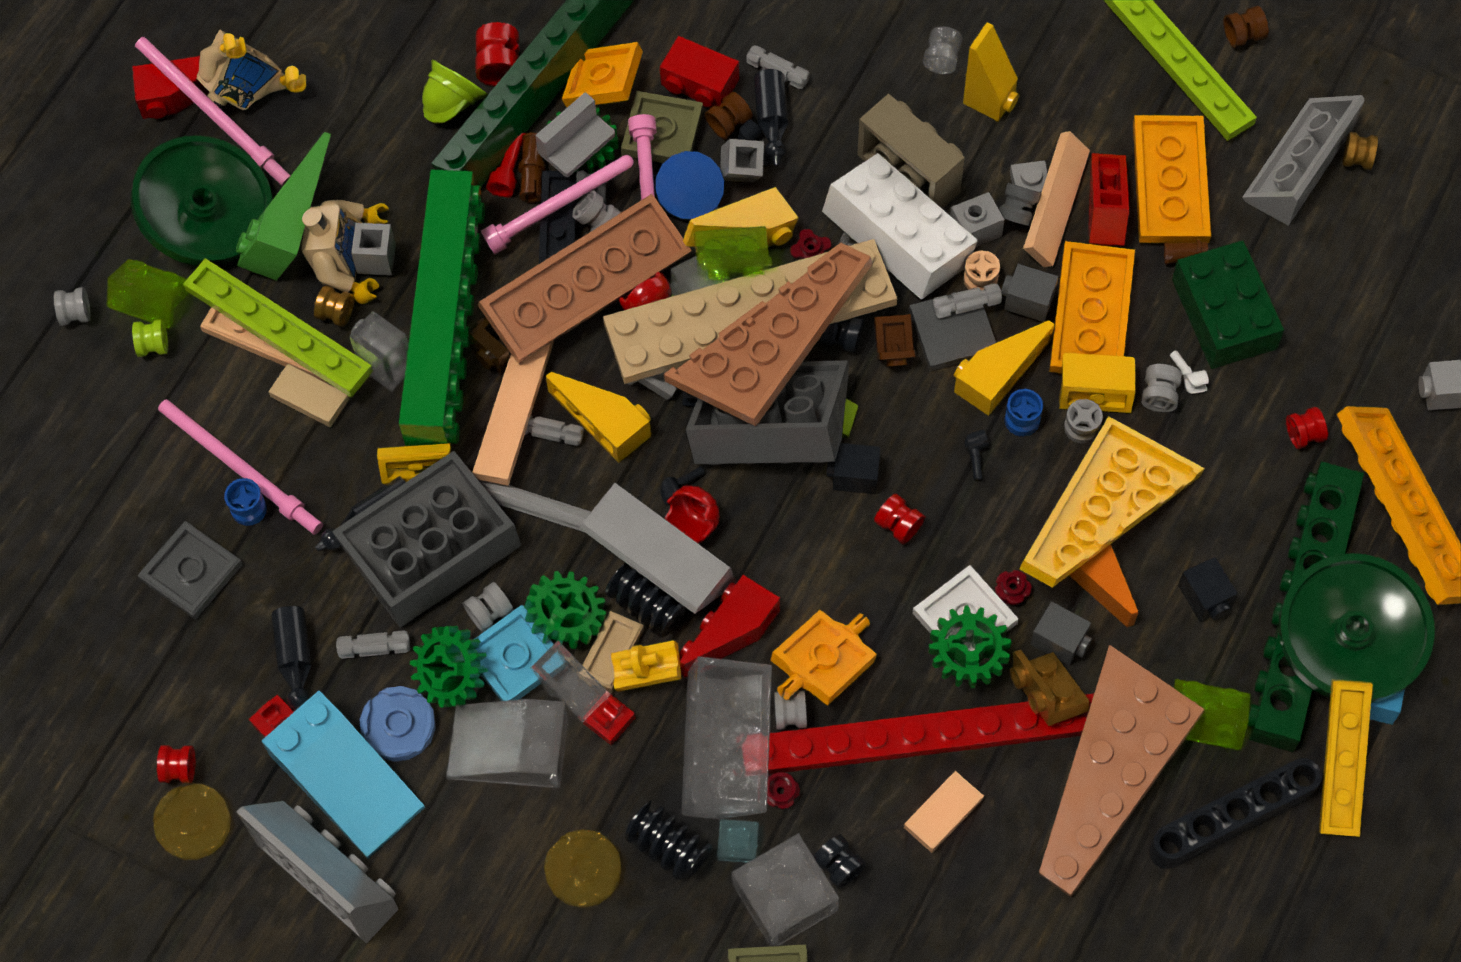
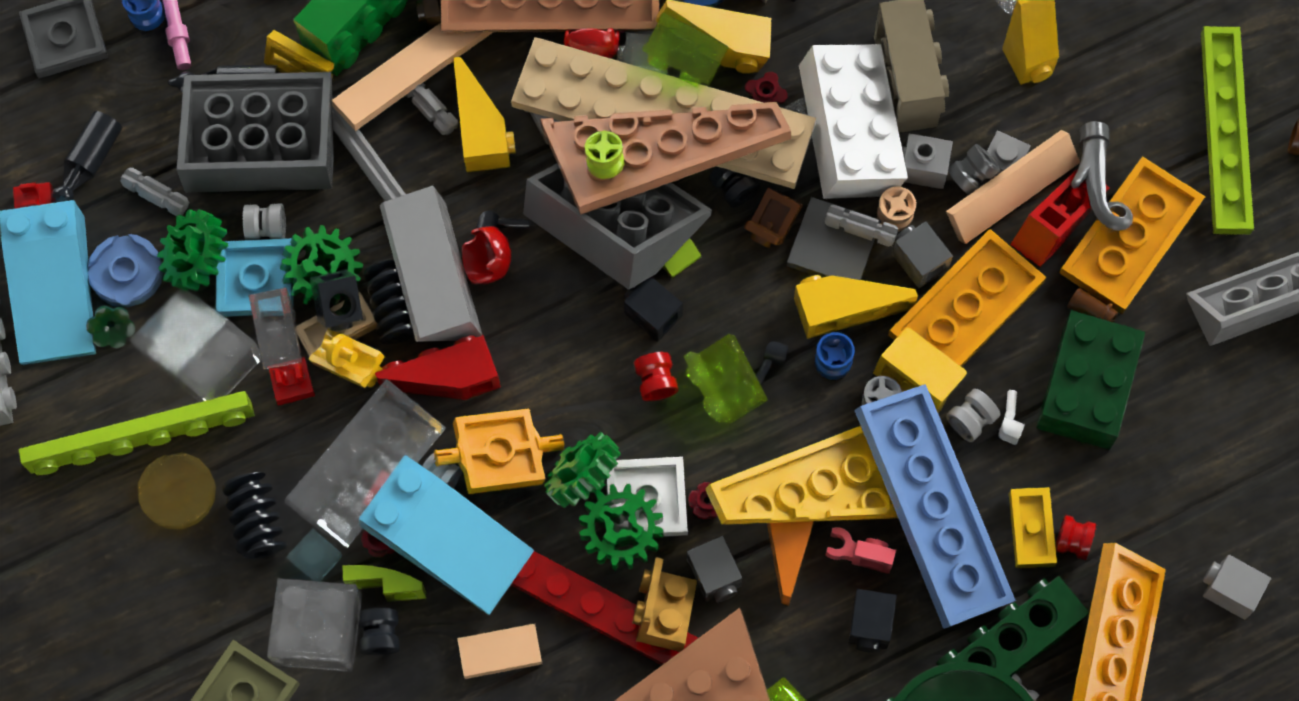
camera: 35 degrees right, 5 degrees up
none -> lime plate [19,391,255,475]
none -> dark green plant [86,306,135,348]
none -> black brick [310,270,363,331]
none -> lime slope [342,565,426,602]
none -> medium azure slope [359,455,534,615]
none -> green gear [544,432,621,508]
none -> lime wheel [584,131,624,179]
none -> clear neon green bracket [684,334,768,423]
none -> coral plate [826,527,896,574]
none -> medium blue plate [854,384,1016,629]
none -> yellow plate [1009,487,1057,568]
none -> dark grey plant [1071,121,1133,231]

